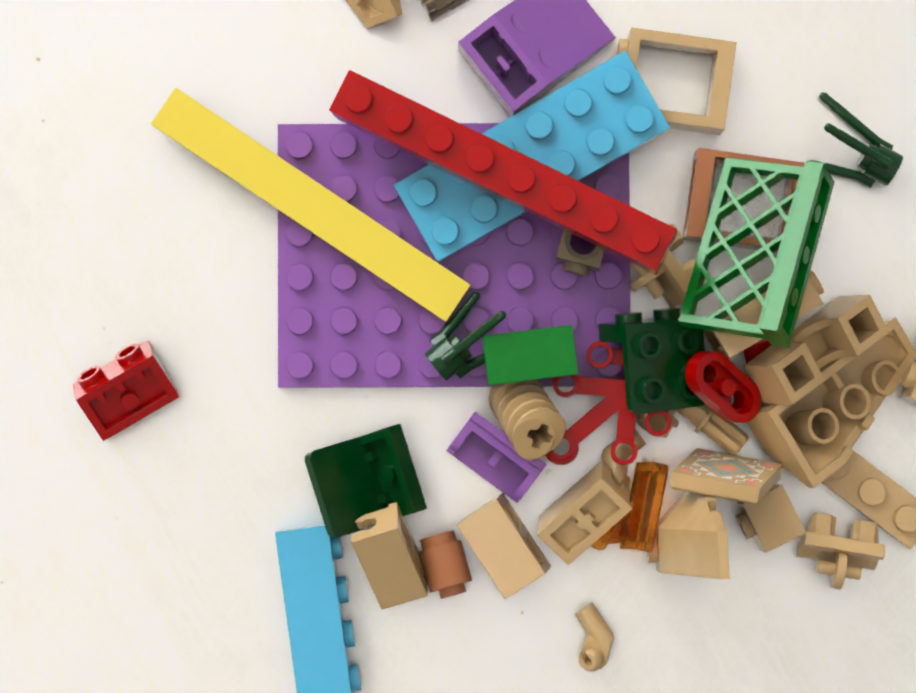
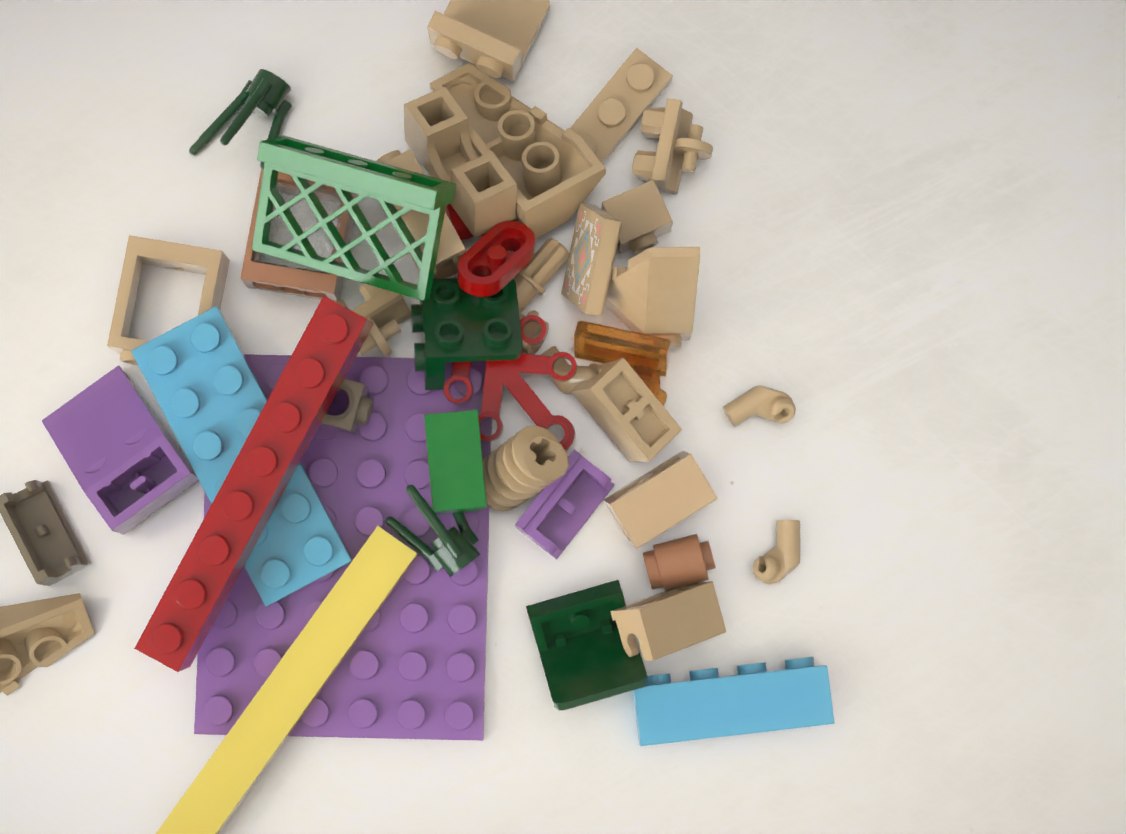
camera: 90 degrees left, 5 degrees down
none -> tan arm [753,520,800,584]

